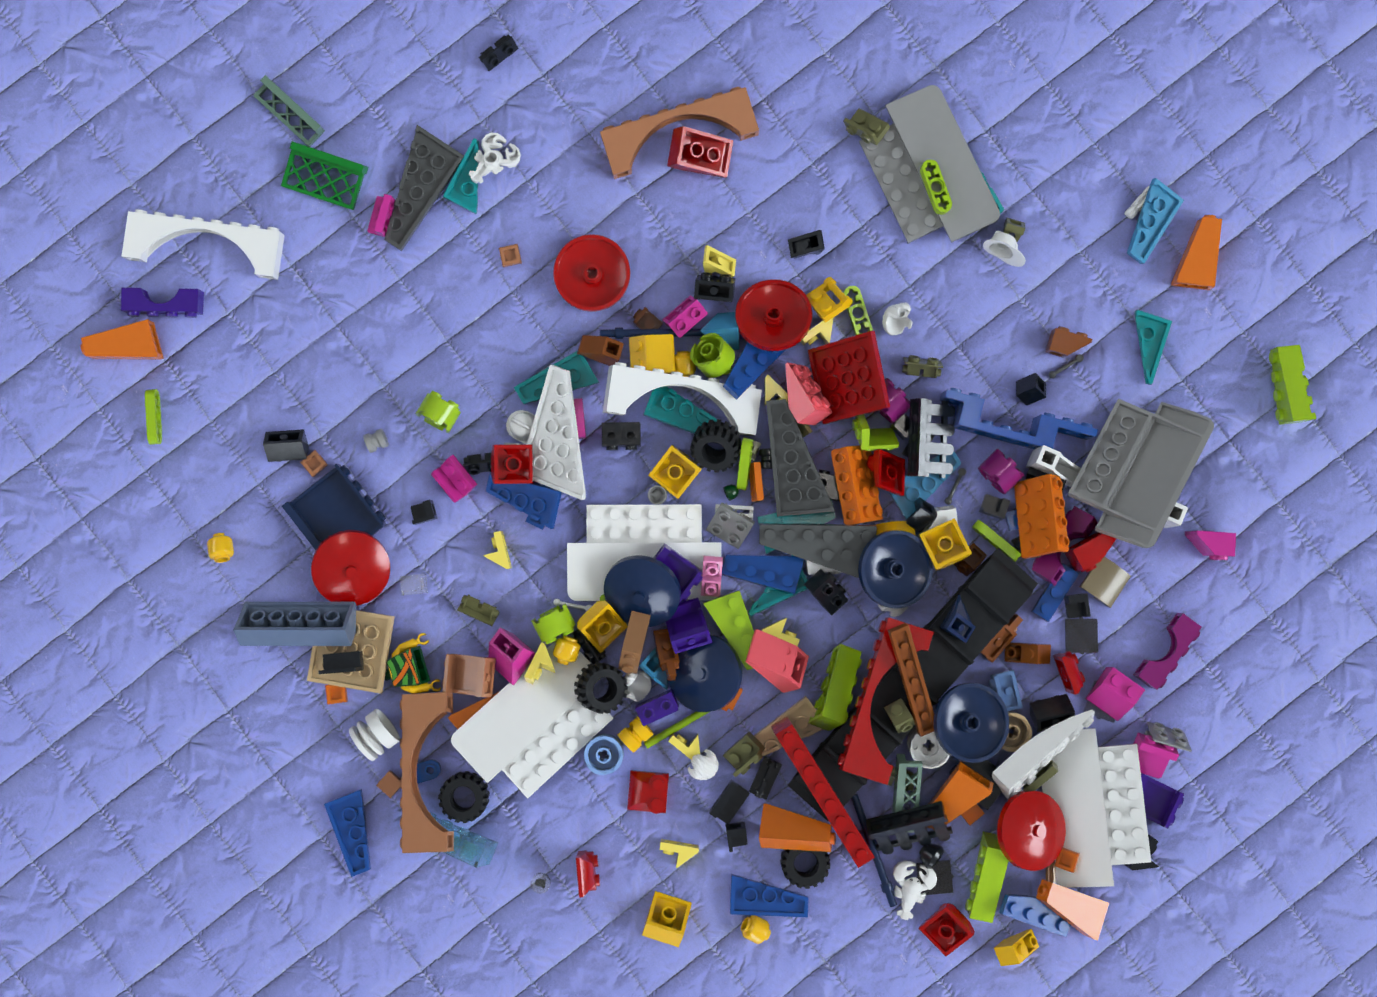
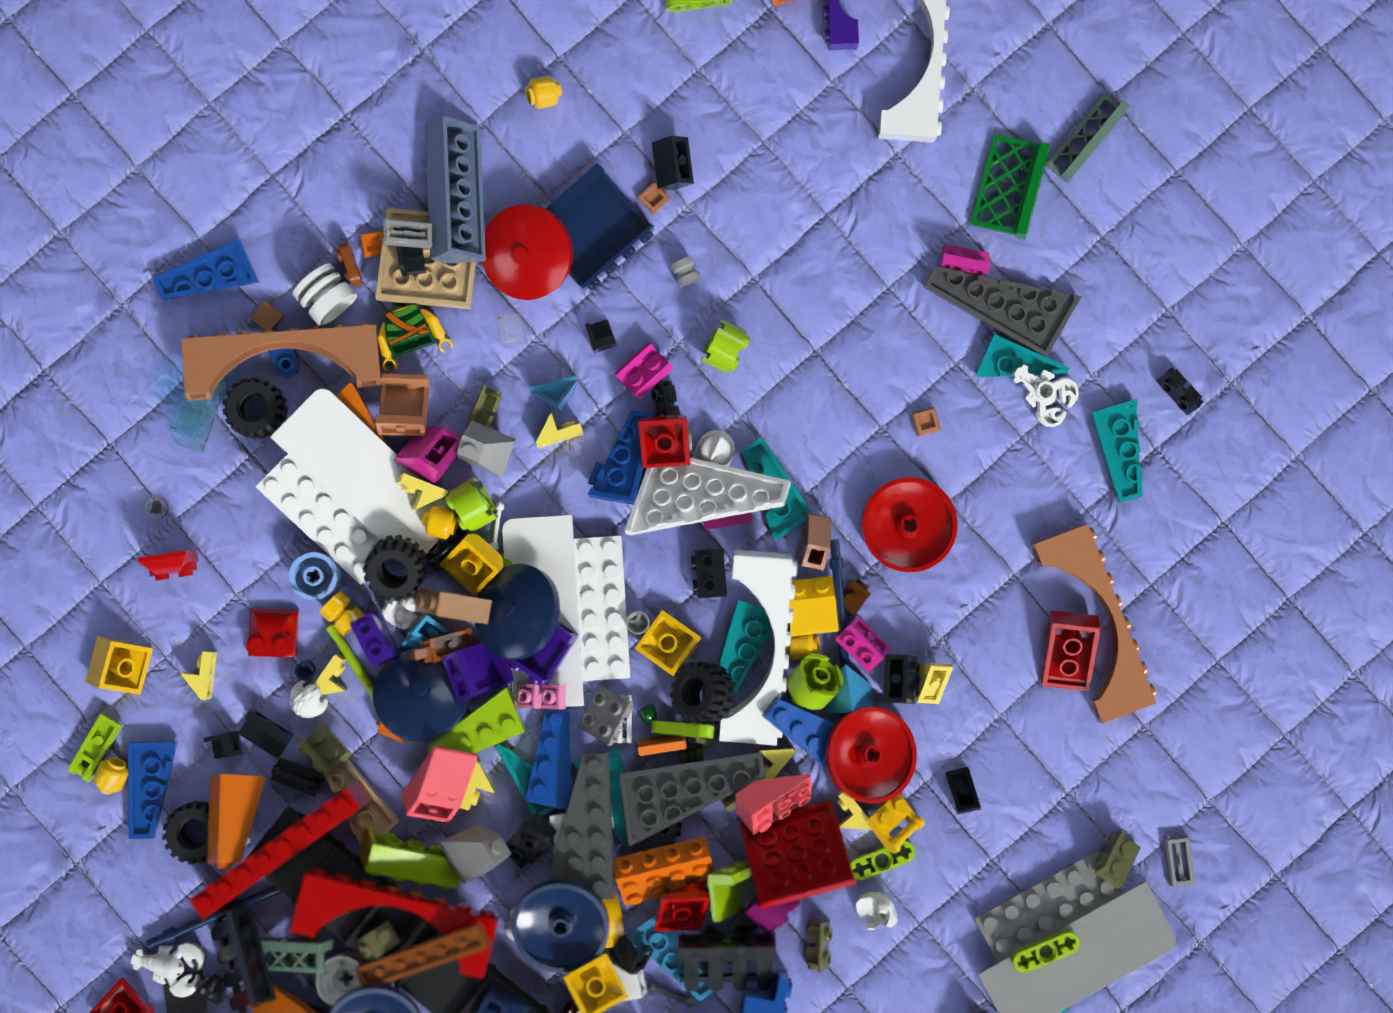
camera: 85 degrees right, 0 degrees up
none -> lime plate [68,713,123,783]
none -> dark blue hinge [295,660,316,680]
none -> dark orange plate [335,240,363,288]
none -> light grey tile [383,219,432,249]
none -> light grey slope [438,824,512,884]
none -> light grey slope [457,421,516,478]
none -> dark azure slope [530,376,578,411]
none -> teal wing [1090,399,1143,503]
none -> light grey tile [1164,836,1196,887]

